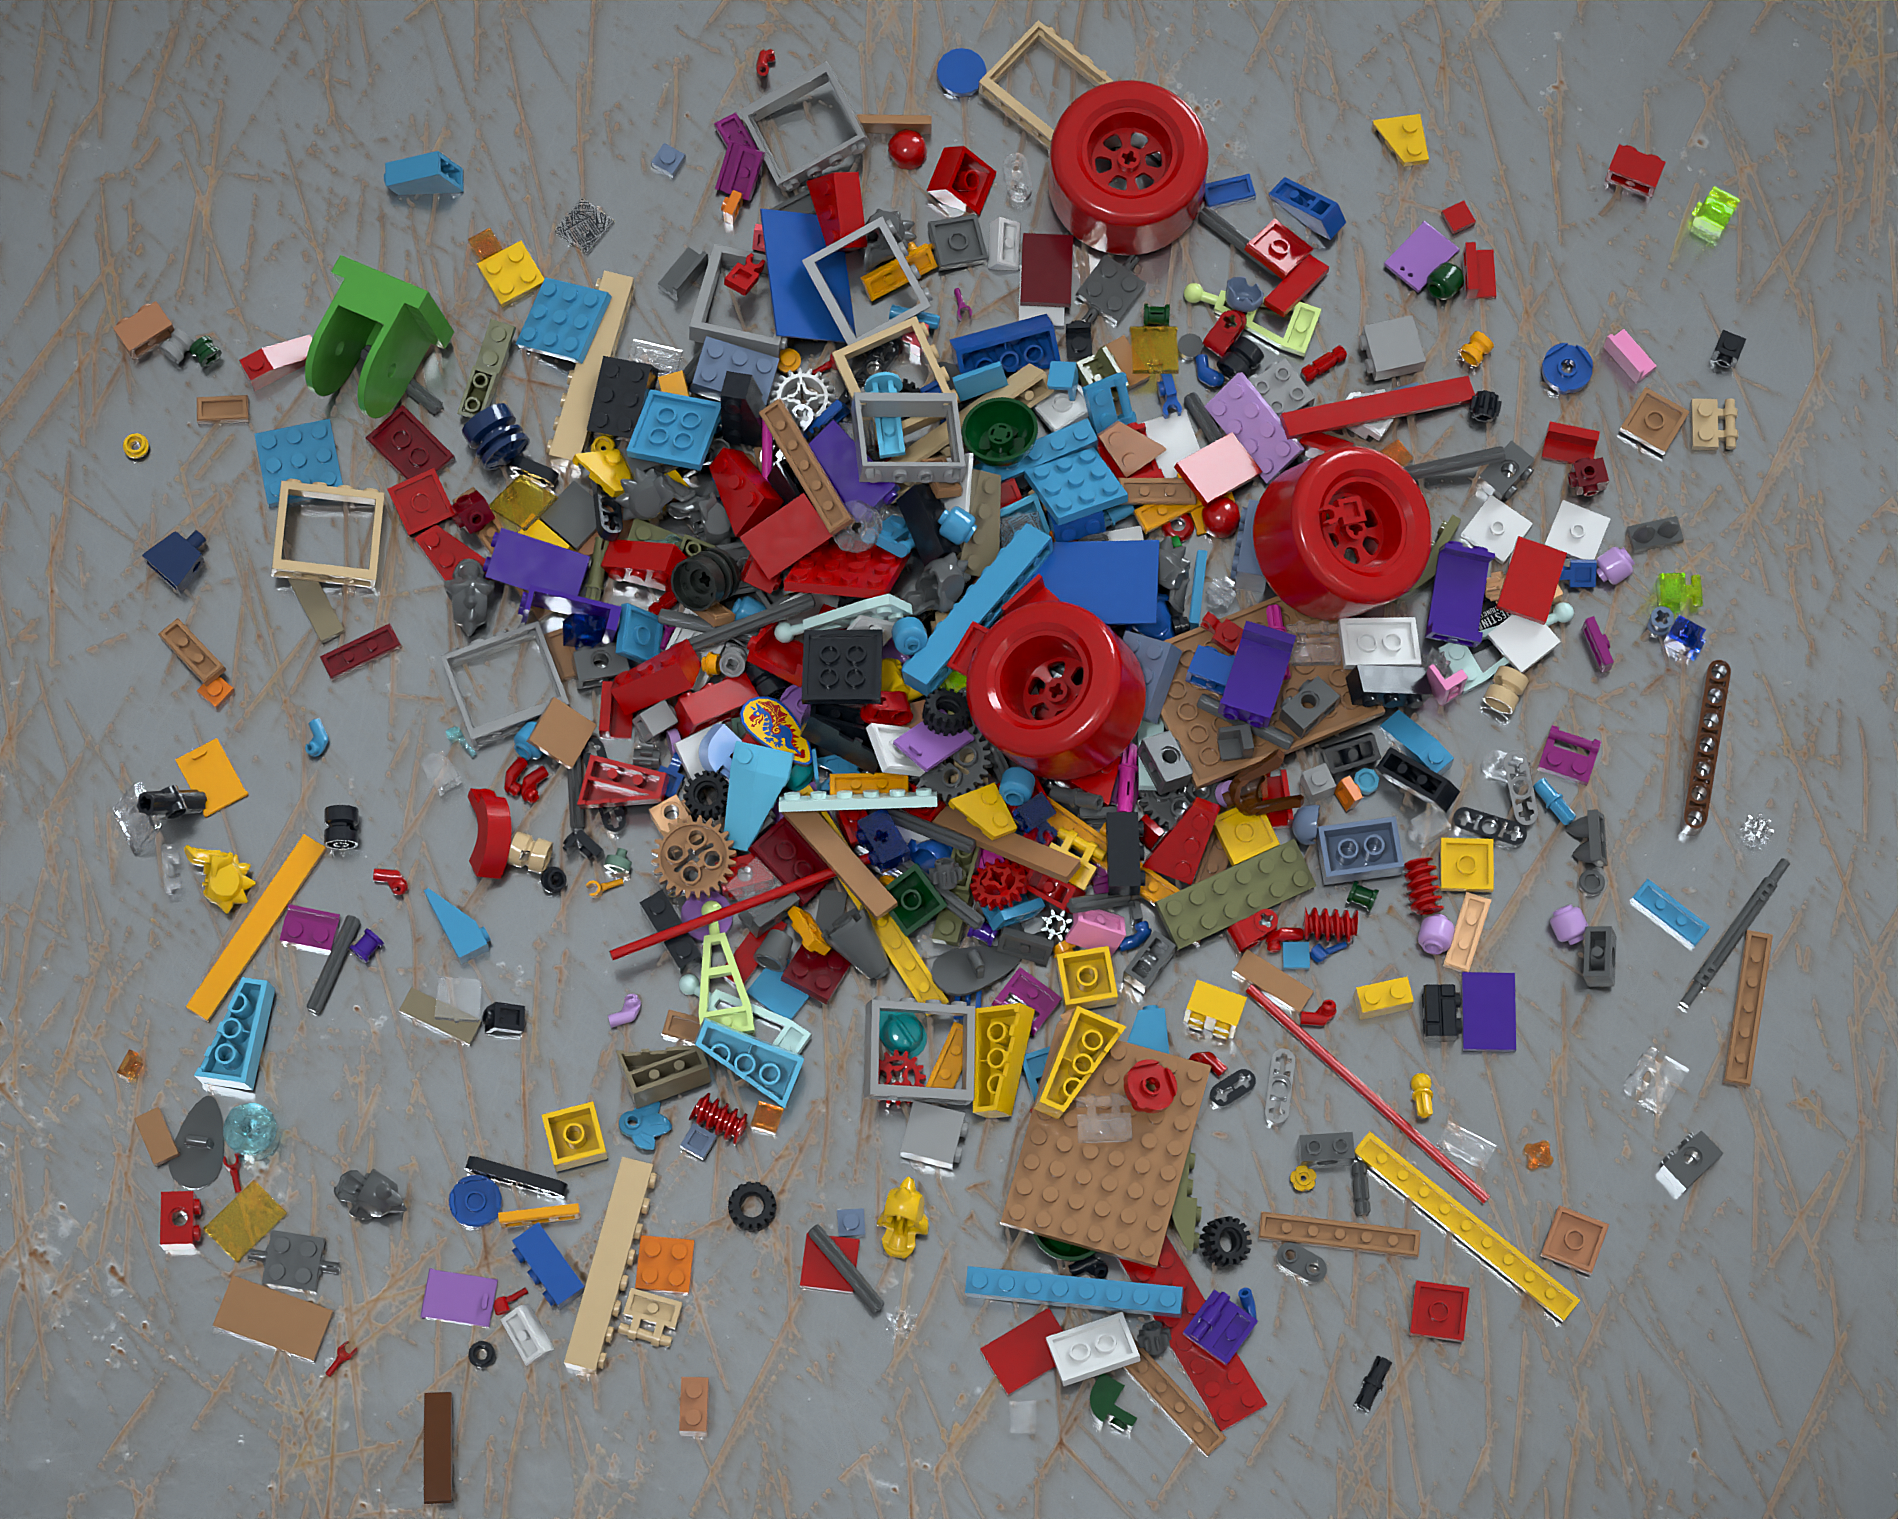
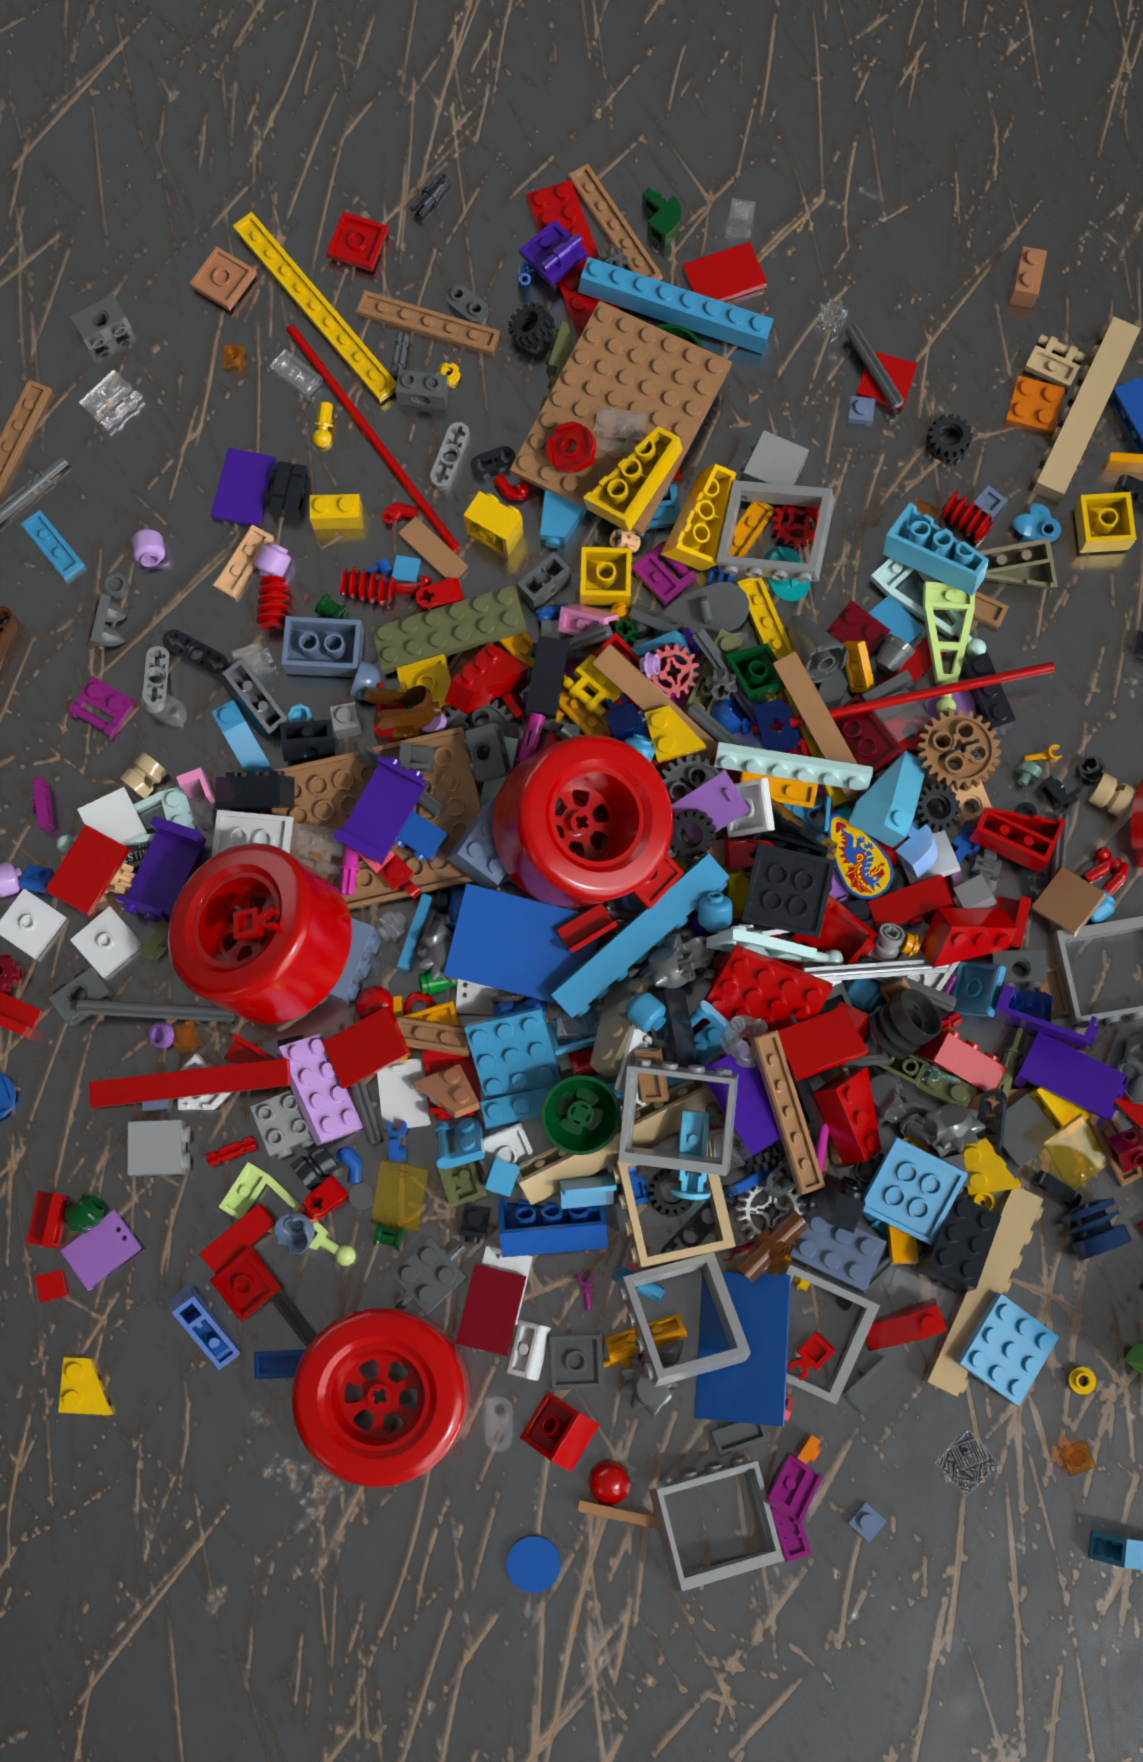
camera: 165 degrees left, 5 degrees up
olive slope [457,319,516,418] -> none
yellow plate [477,241,544,308] -> none
lavender arm [608,994,641,1028] -> none
red arm [756,49,776,76] -> none
red wedge [806,172,867,252] -> none
yellow head [877,1176,929,1259] -> none
tan window [979,20,1113,150] -> none
white plate [1046,1312,1140,1386] -> none
medium nougat tile [1102,335,1150,390] -> none
dark grey brick [1279,676,1340,739] -> none
orange plate [1334,776,1363,812] -> none
yellow plate [1440,838,1494,892] -> none
light orange wheel [1459,331,1494,367] -> none
black gear [1469,390,1502,422] -> none
dark azure axle [1533,778,1576,825] -> none
dark grey brick [1583,926,1617,987] -> none
none -> medium lavender tile [149,1022,174,1048]
none -> lavender plate [640,652,660,678]
none -> reddish brown piece [735,1209,809,1283]
none -> red slope [865,1298,947,1351]
none -> yellow plate [1068,1367,1096,1395]

